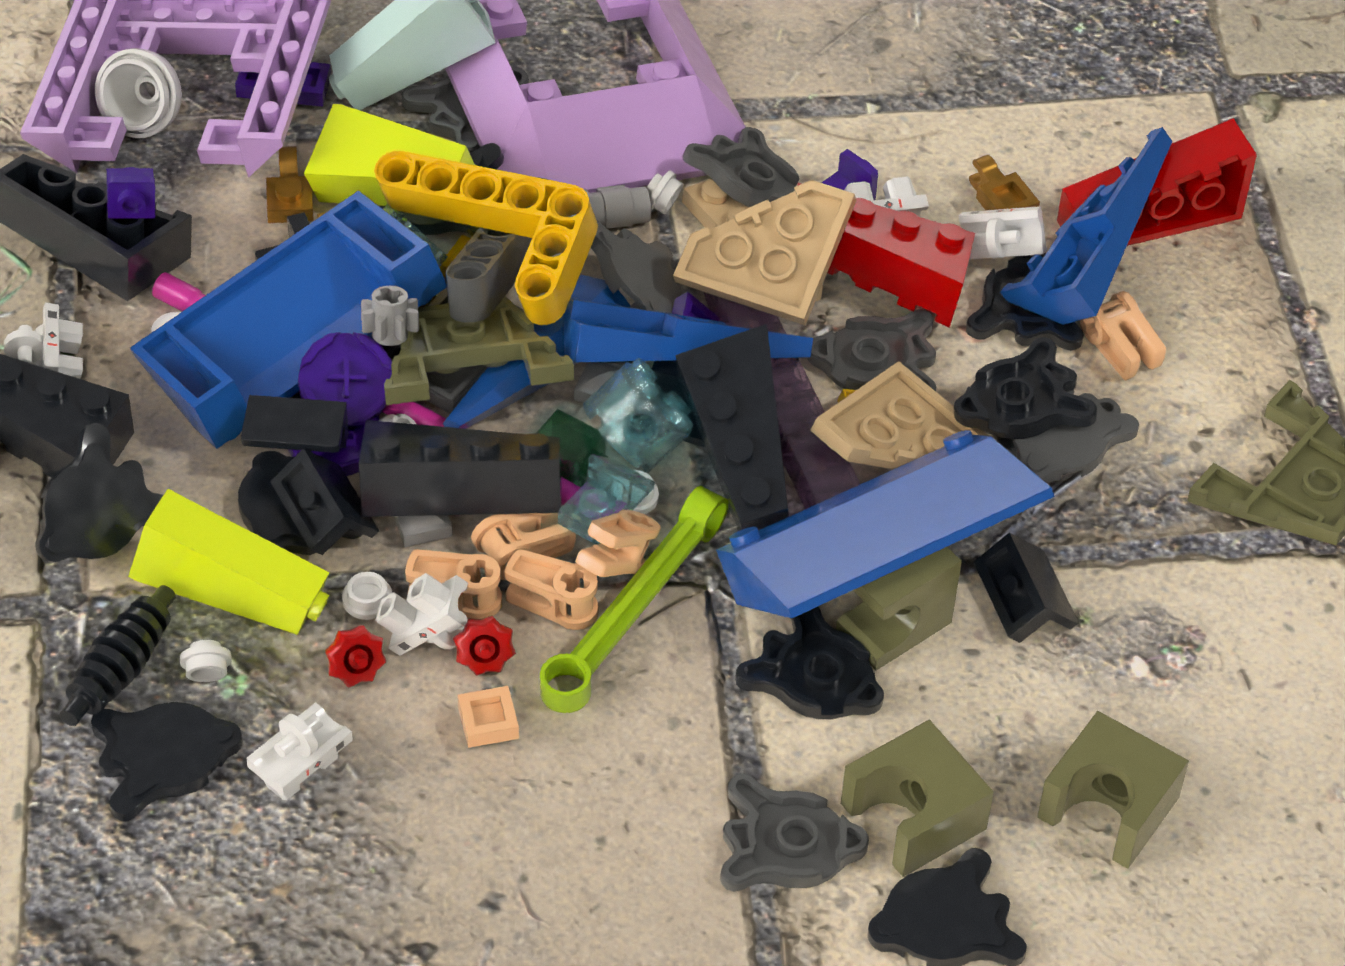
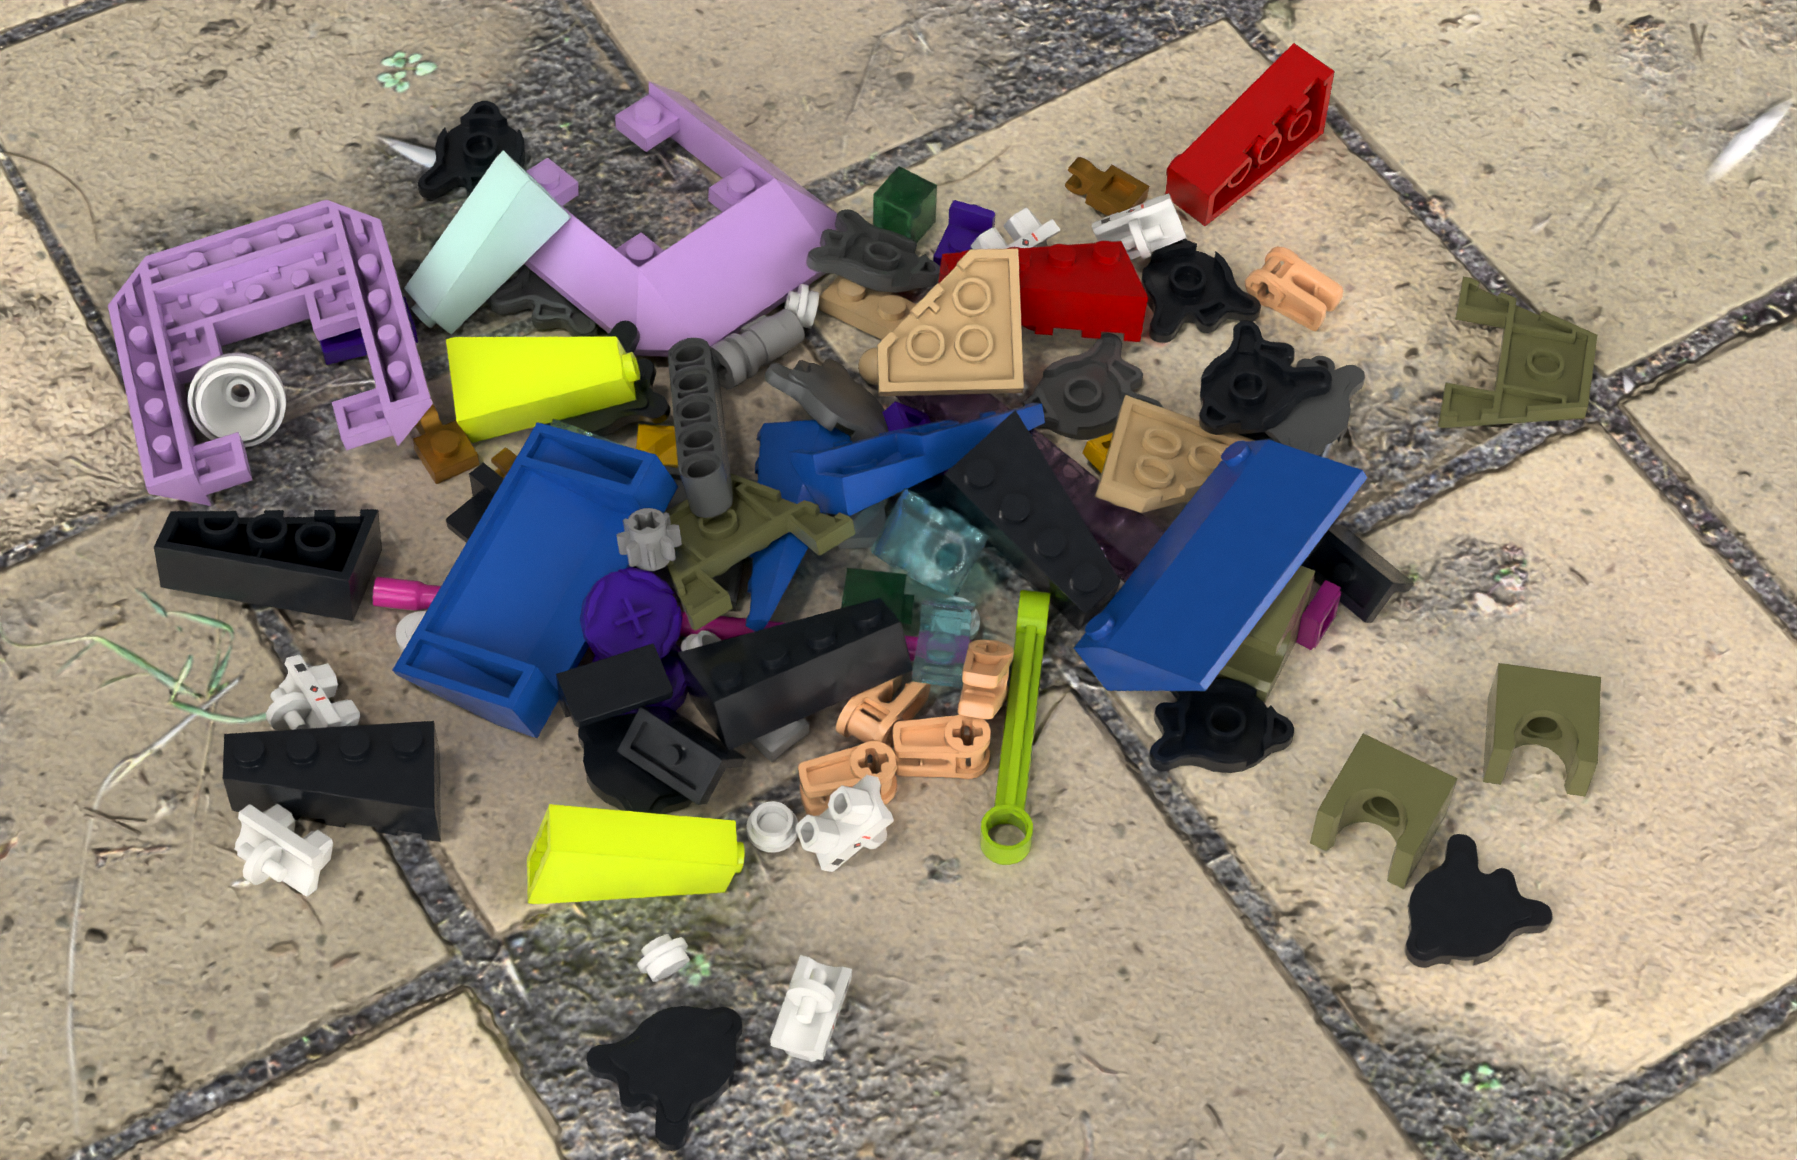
camera: 25 degrees left, 5 degrees up
black tile [35,423,163,562] -> none
black piece [59,585,176,726] -> none
dark purple bracket [106,167,155,219] -> none
red piece [325,625,386,688] -> none
yellow beam [374,151,598,325] -> none
red piece [453,615,516,676] -> none
light nougat plate [458,686,519,748] -> none
dark grey tile [720,773,869,892] -> none
blue wedge [1000,127,1172,325] -> none
none -> clear green brick [873,166,937,244]
none -> magenta tile [1296,580,1341,650]

